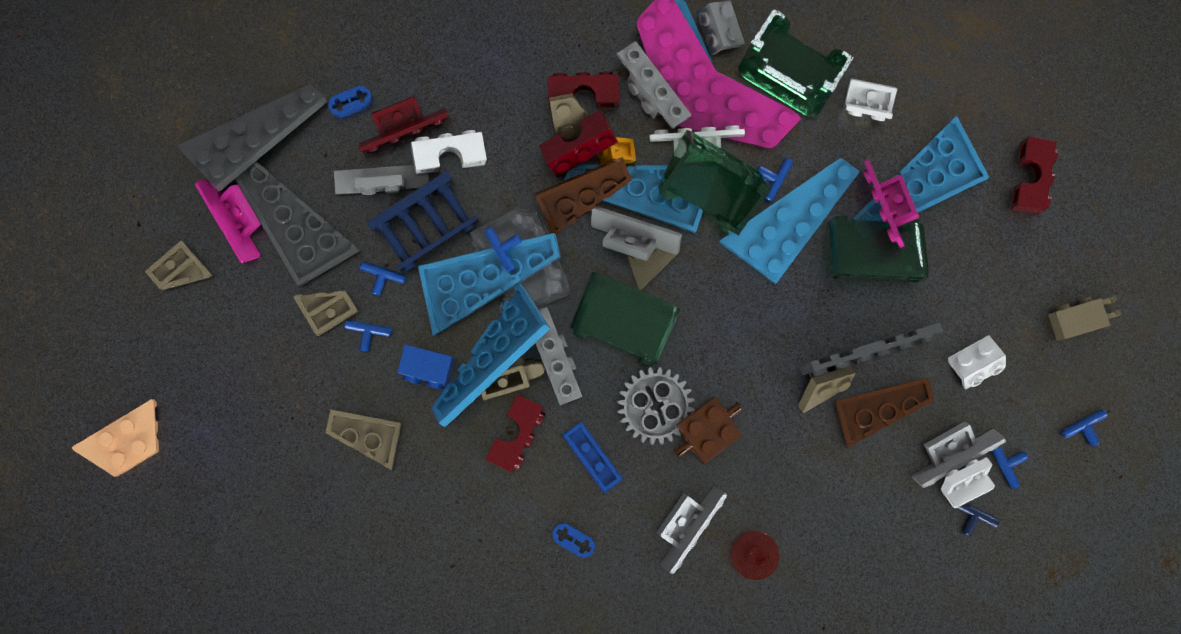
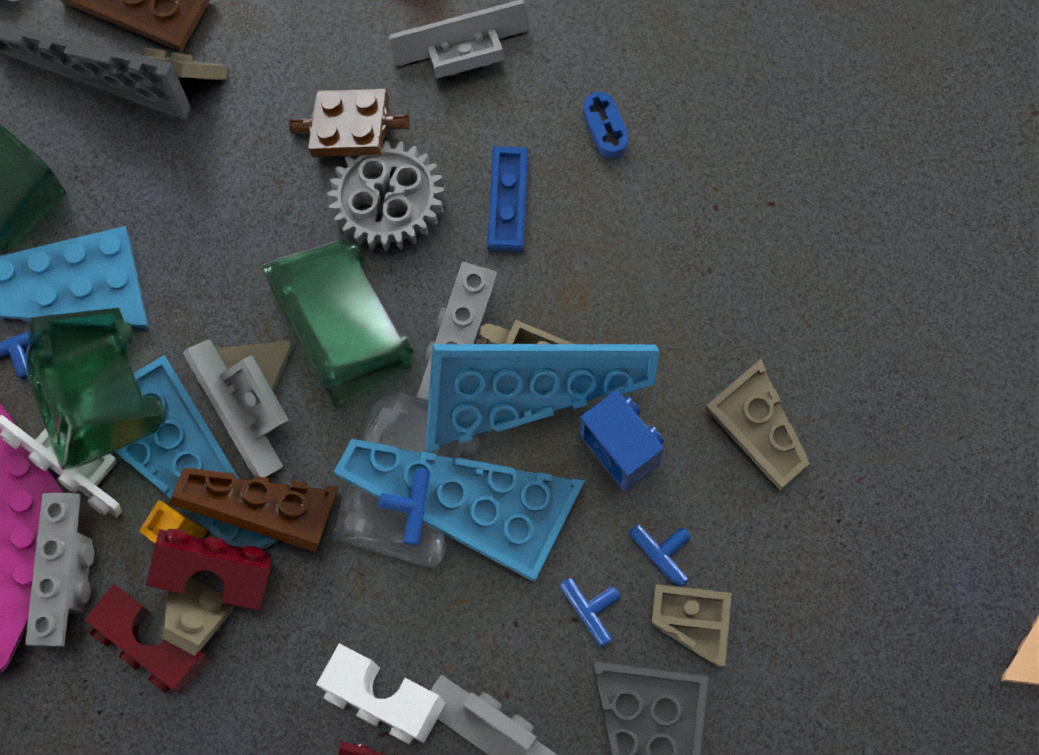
camera: 140 degrees left, 10 degrees down
dark blue fence [367,171,478,272] -> none
dark red arch [485,394,546,472] -> none

